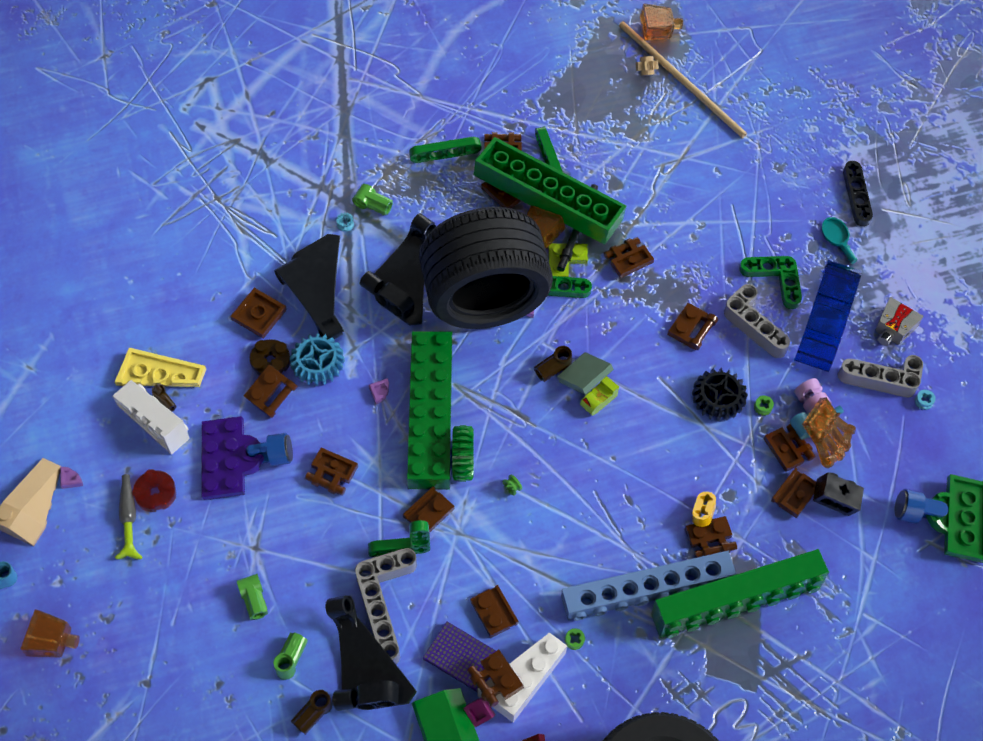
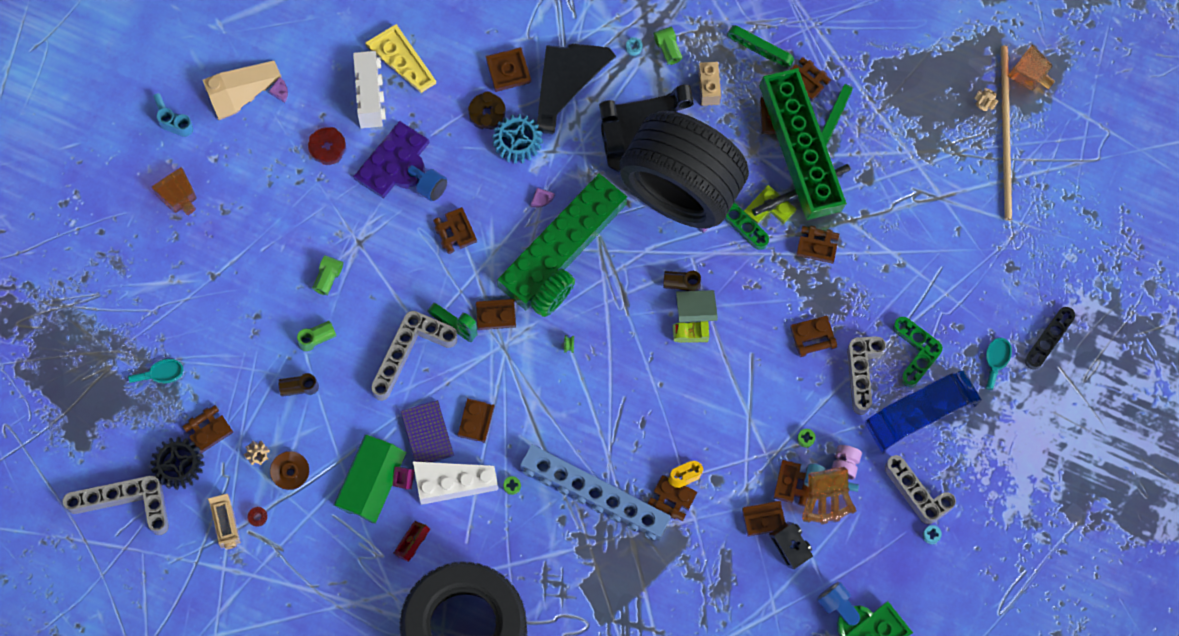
camera: 40 degrees right, 10 degrees up
piece [115,474,143,560] -> none
dark brown arm [152,384,177,412] -> none
reddish brown plate [244,364,298,418] -> none
black panel [325,595,417,711] -> none
reddish brown plate [467,650,524,707] -> none
clear orange torso [527,205,566,248] -> none
green brick [651,549,829,638] -> none
black gear [692,367,748,421] -> none
torso [875,297,924,346] -> none
none -> tan brick [698,62,721,106]

